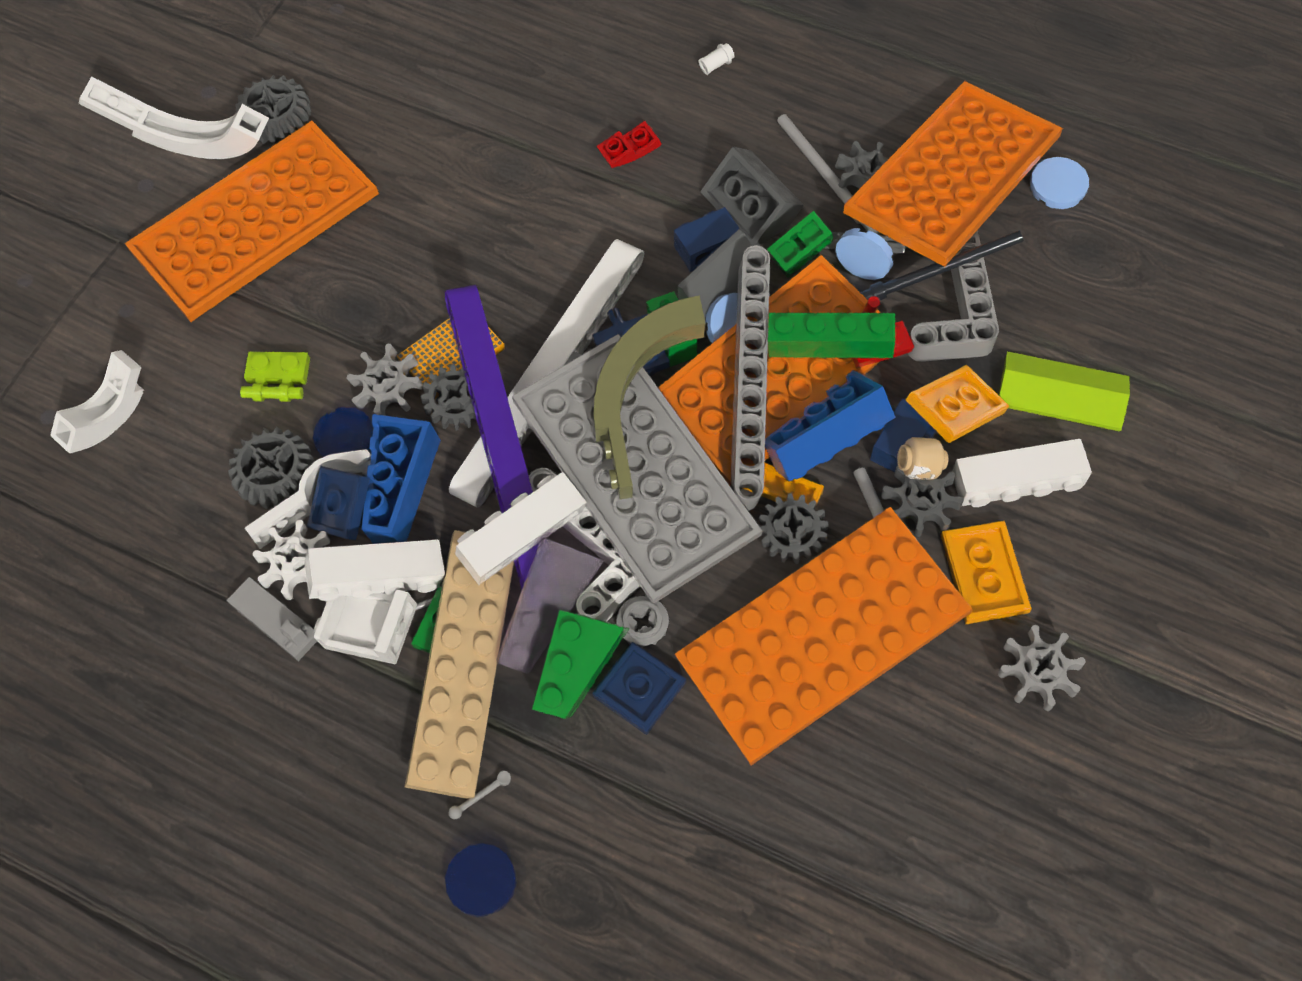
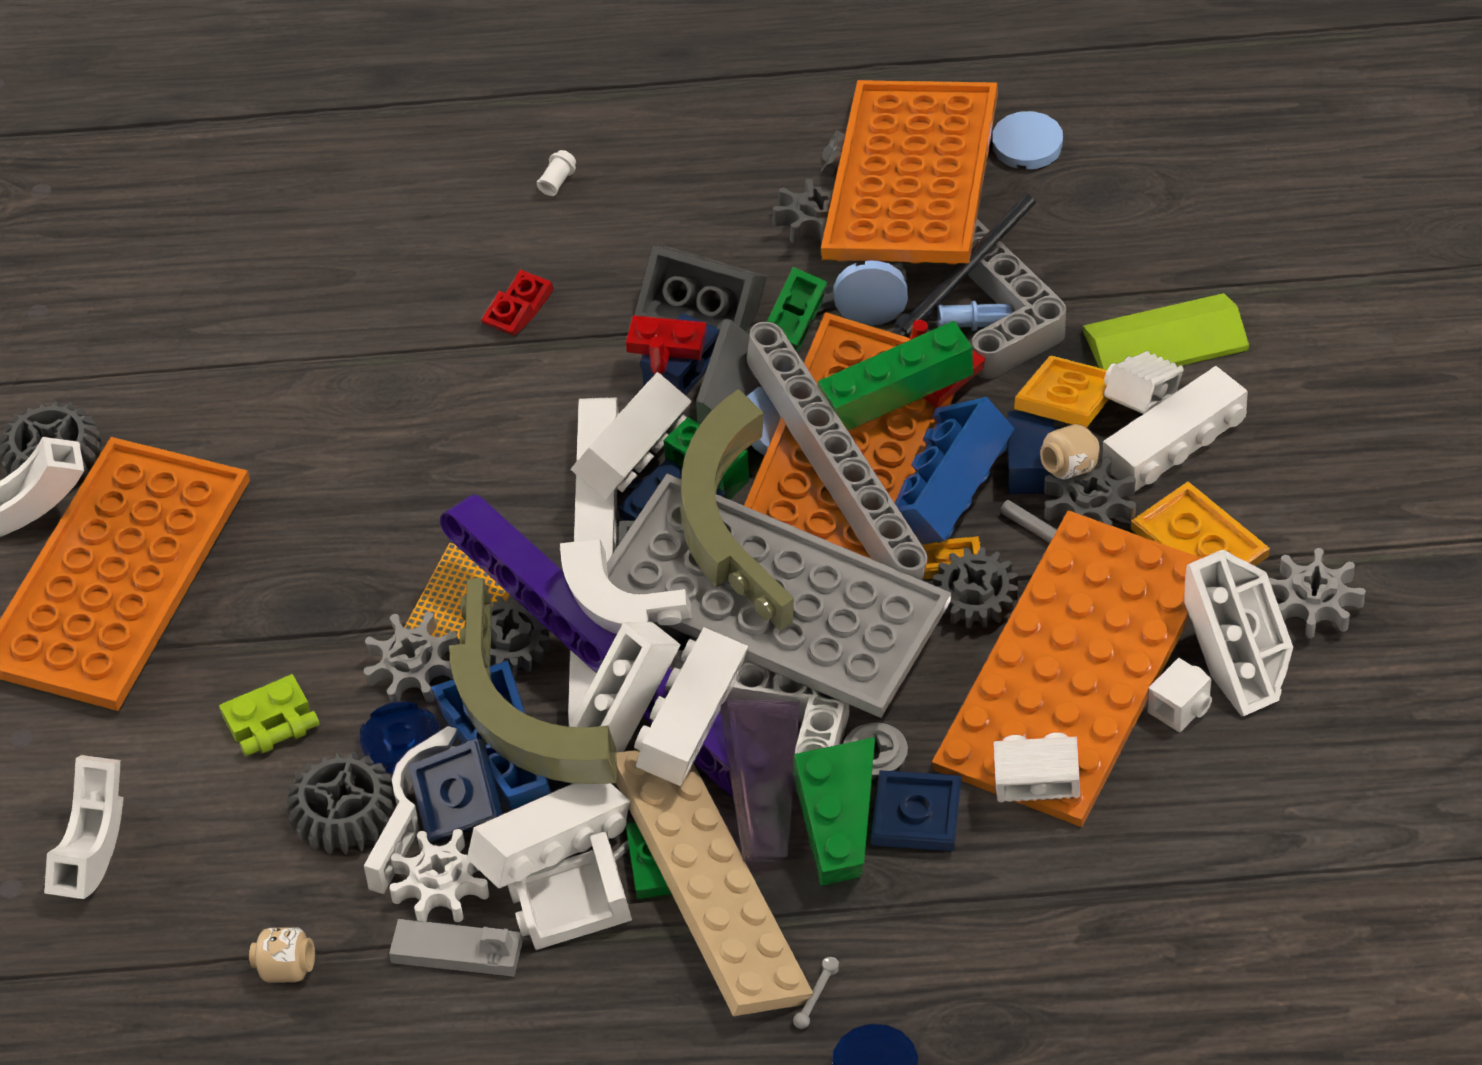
camera: 30 degrees left, 15 degrees down
light grey bar [777,114,880,234] -> none
none -> tan head [249,927,315,983]
none -> olive arch [449,578,617,784]
none -> white arch [560,539,692,634]
none -> white brick [569,622,680,752]
none -> white brick [570,372,692,500]
none -> red plate [626,315,707,375]
none -> dark grey piece [821,130,846,176]
none -> light blue axle [937,301,1012,331]
none -> white brick [994,733,1081,803]
none -> white brick [1104,351,1184,414]
none -> white brick [1148,658,1212,733]
none -> white wedge [1184,550,1293,716]

